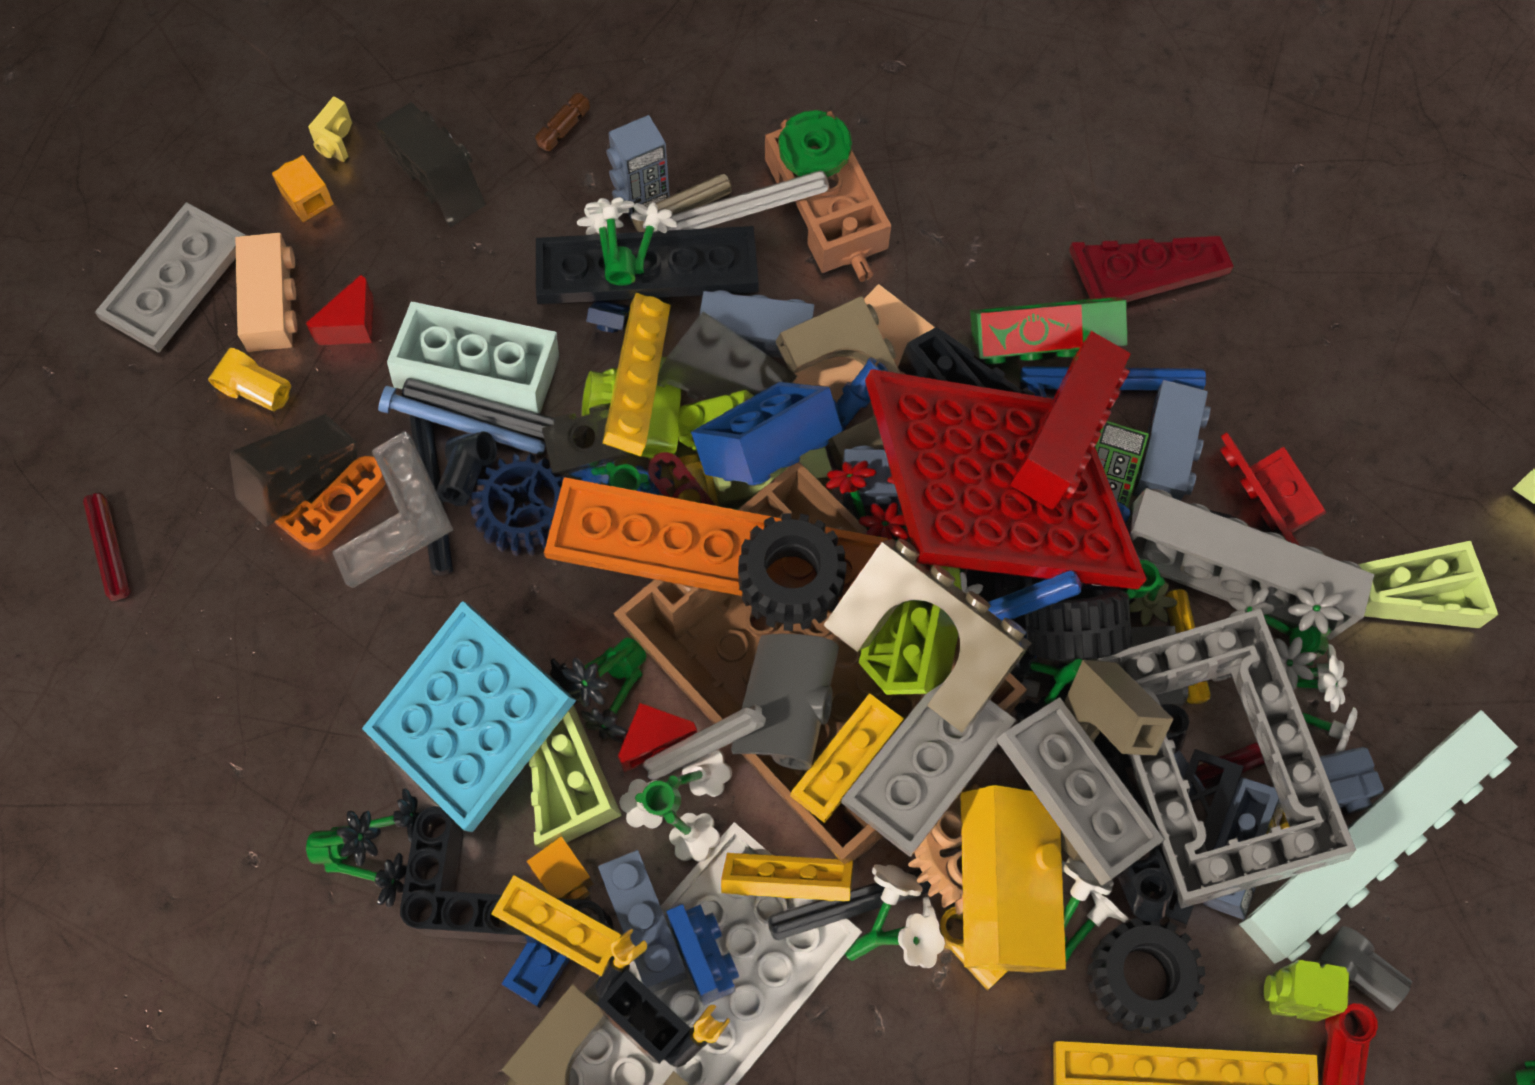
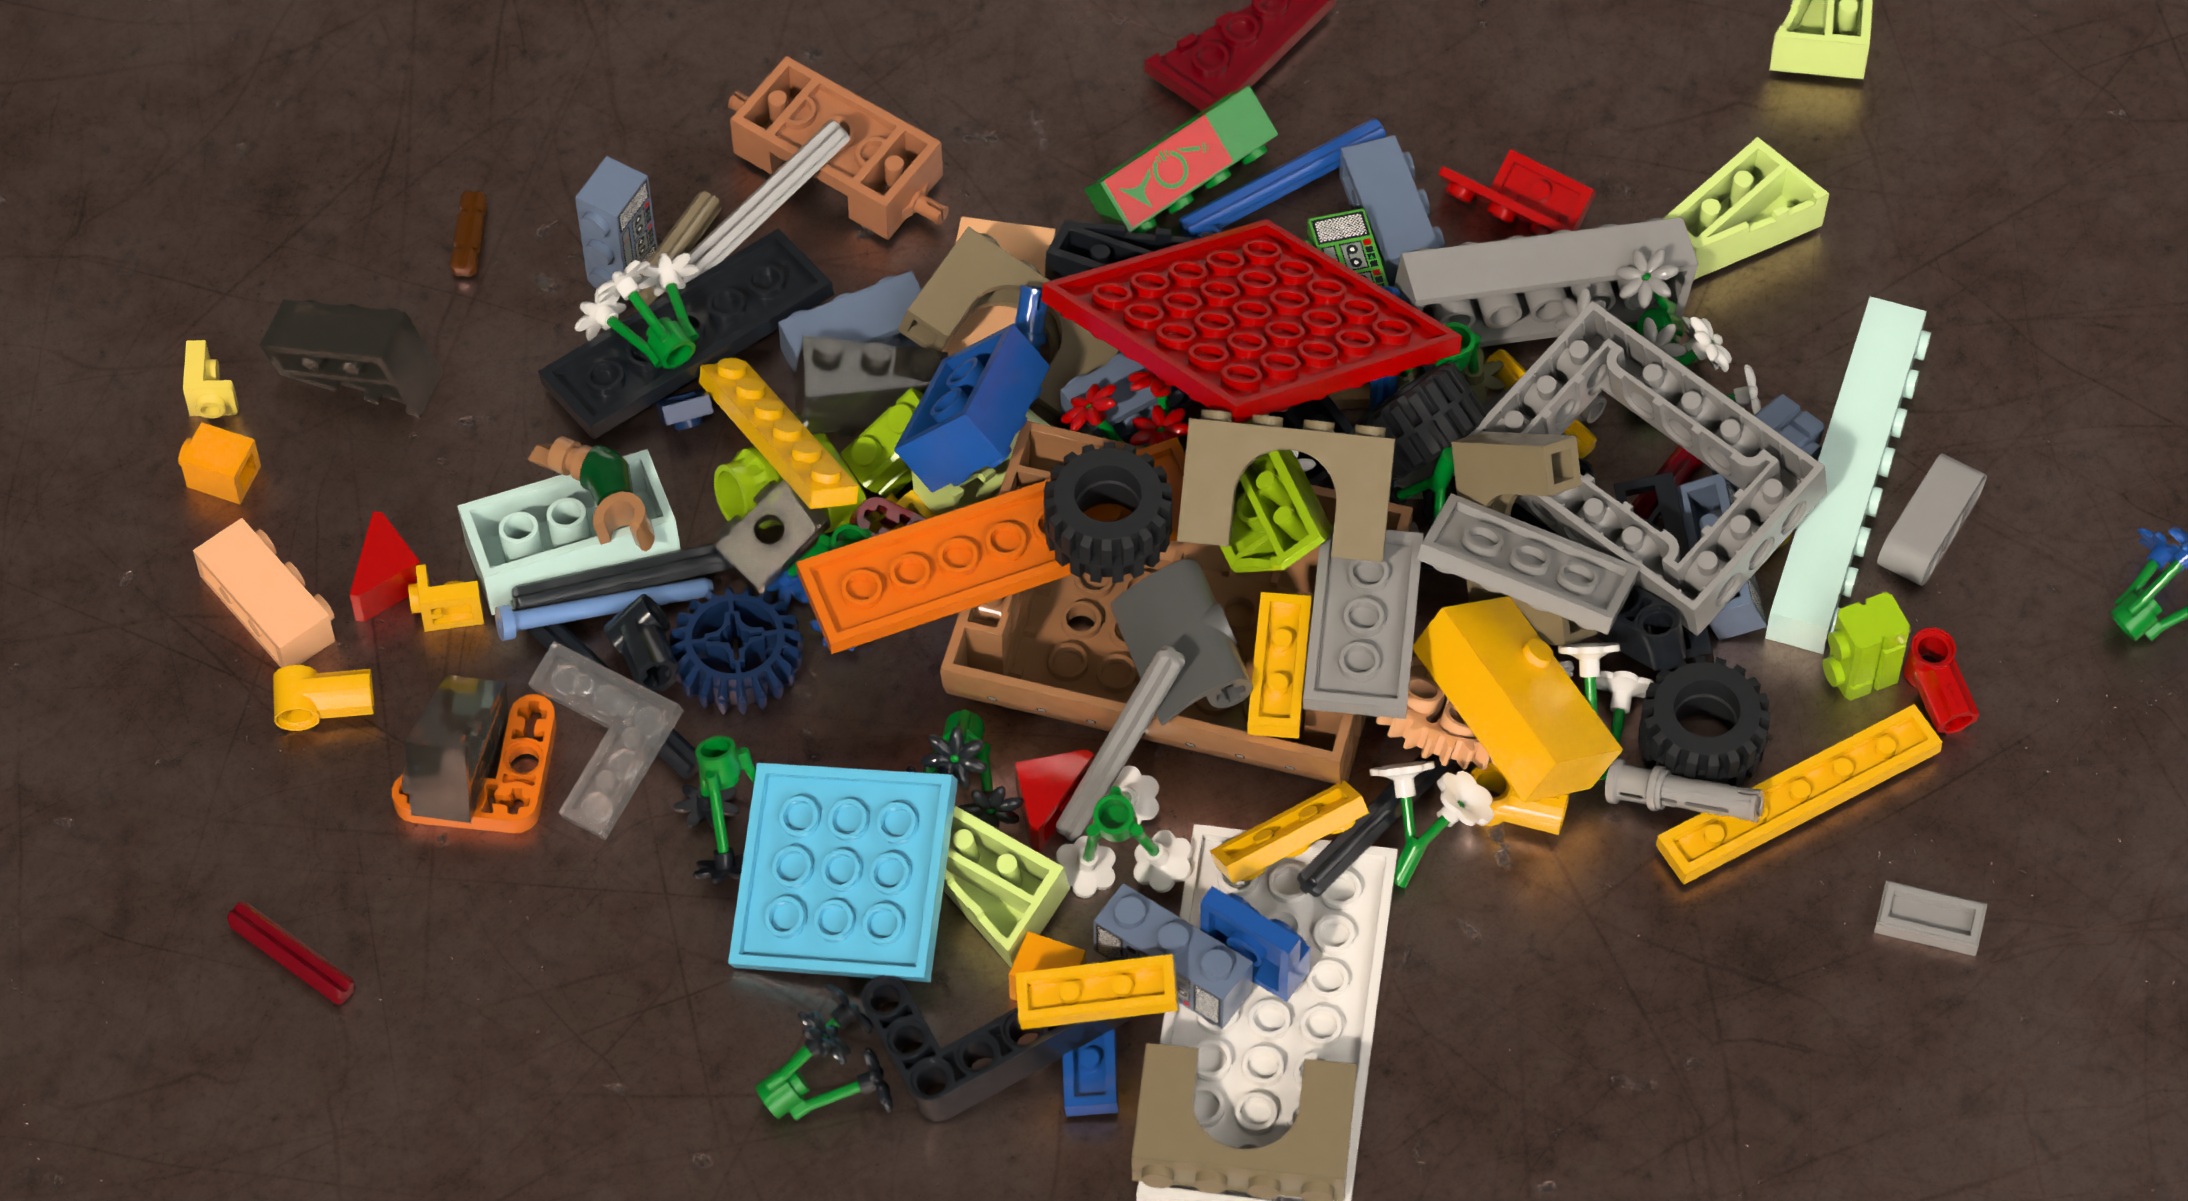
camera: 30 degrees left, 10 degrees down
light grey plate [95,202,245,353] -> none
black torso [595,929,730,1067] -> none
green plate [778,110,852,178] -> none
blue axle [988,571,1082,620] -> none
red brick [1010,330,1131,510] -> none
dark grey piece [1318,926,1413,1012] -> none
none -> yellow bracket [408,564,485,632]
none -> medium nougat piece [528,436,655,551]
none -> plant [673,736,756,884]
none -> light grey pin [1605,758,1764,823]
none -> light grey beam [1877,453,1987,586]

